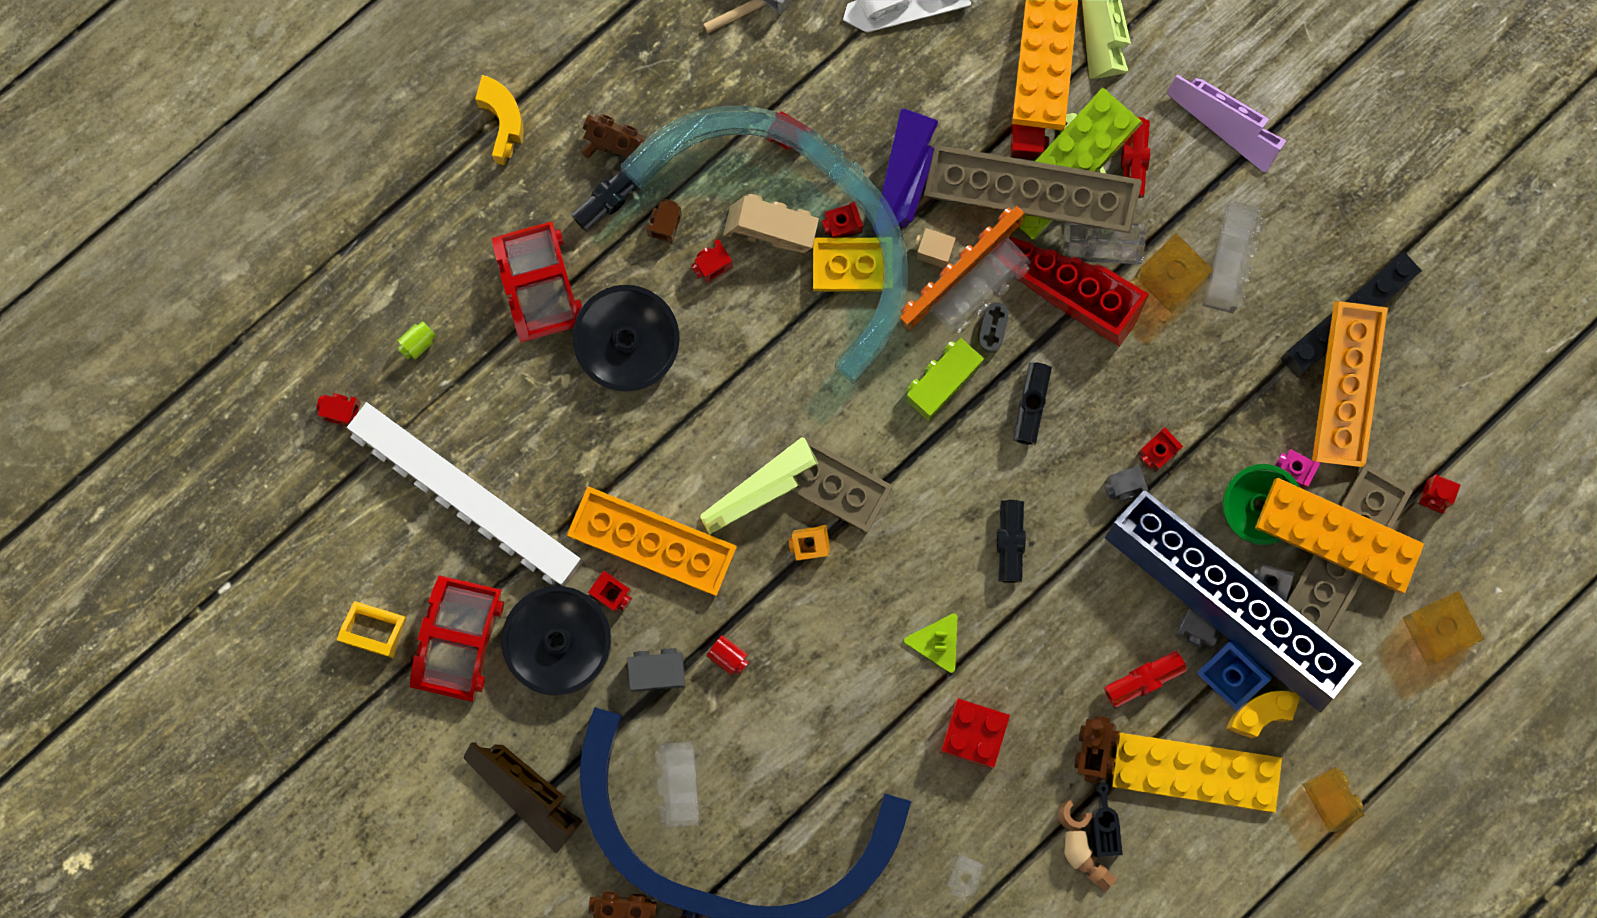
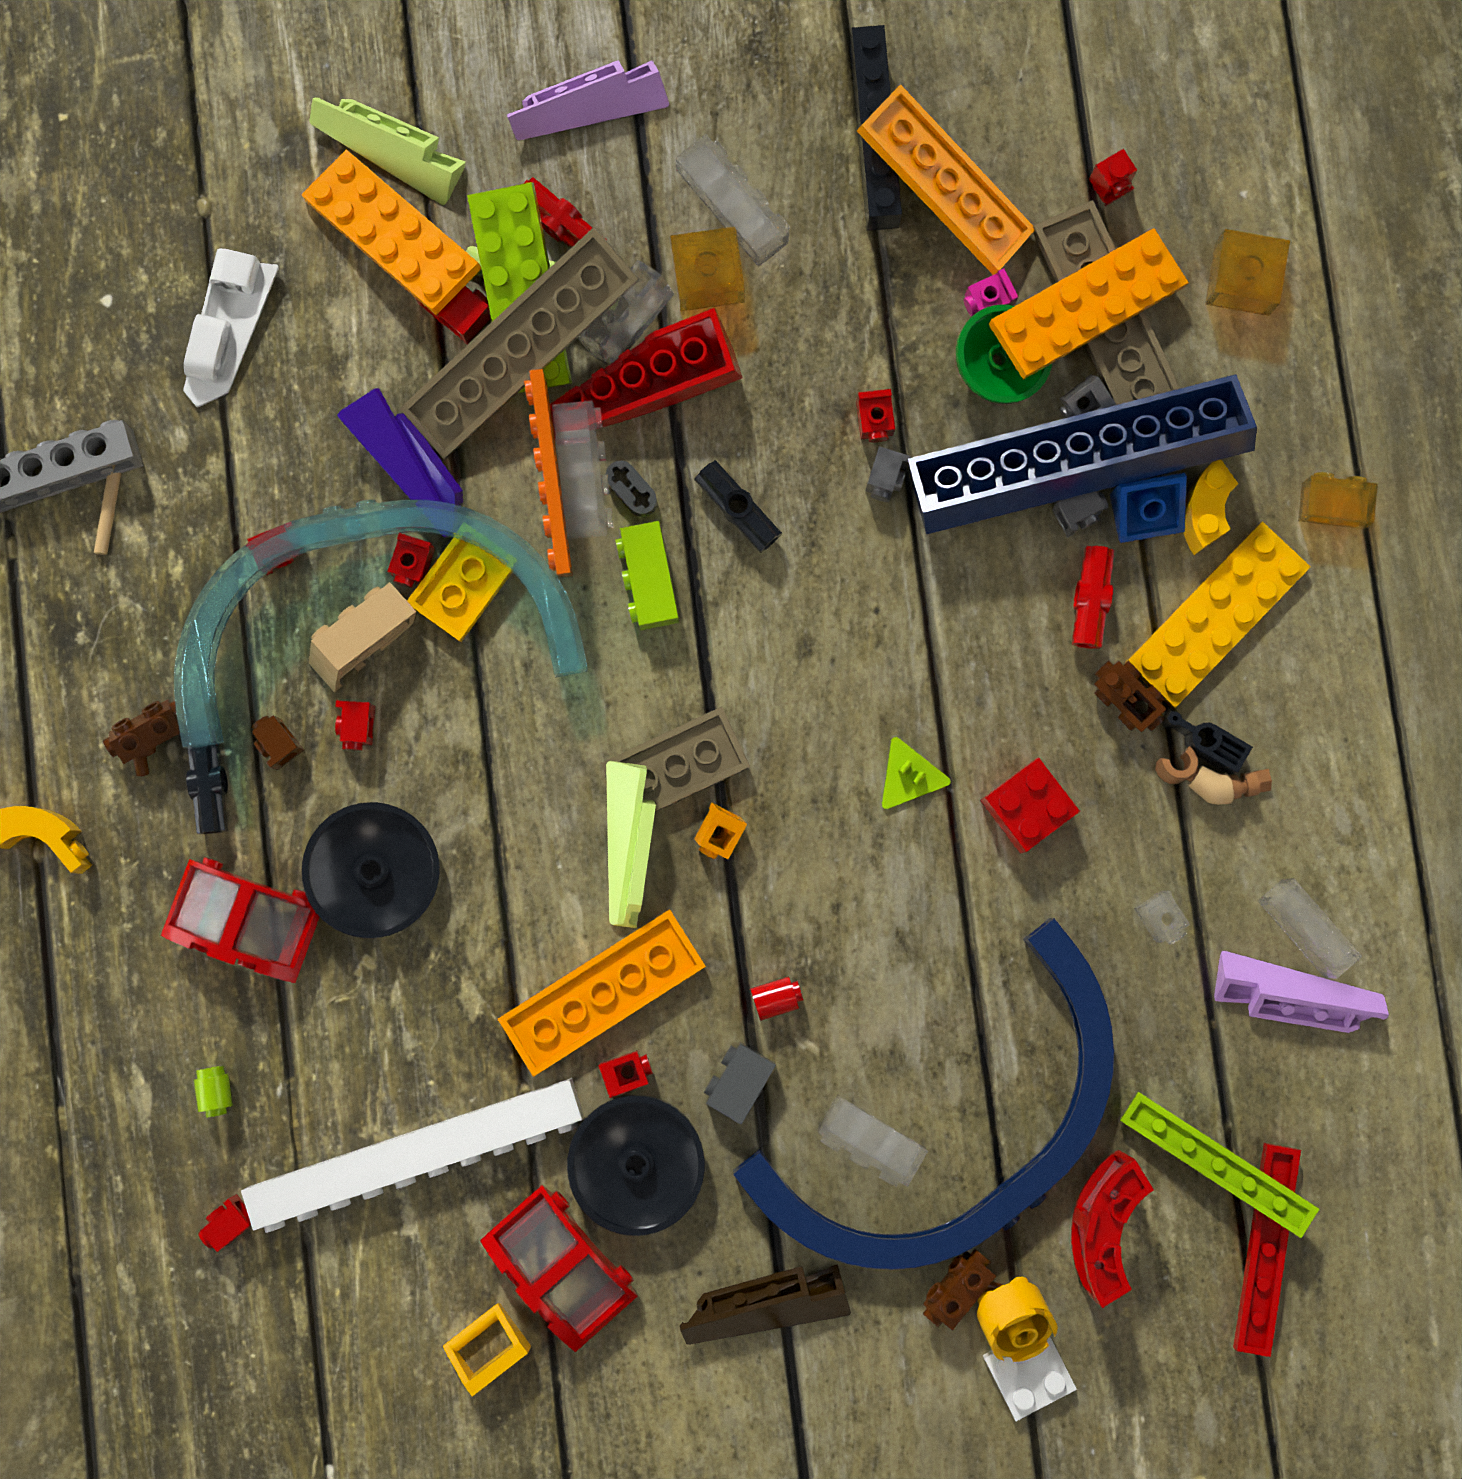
camera: 55 degrees left, 5 degrees up
tan brick [913,228,956,268] -> none
black piece [997,500,1026,583] -> none

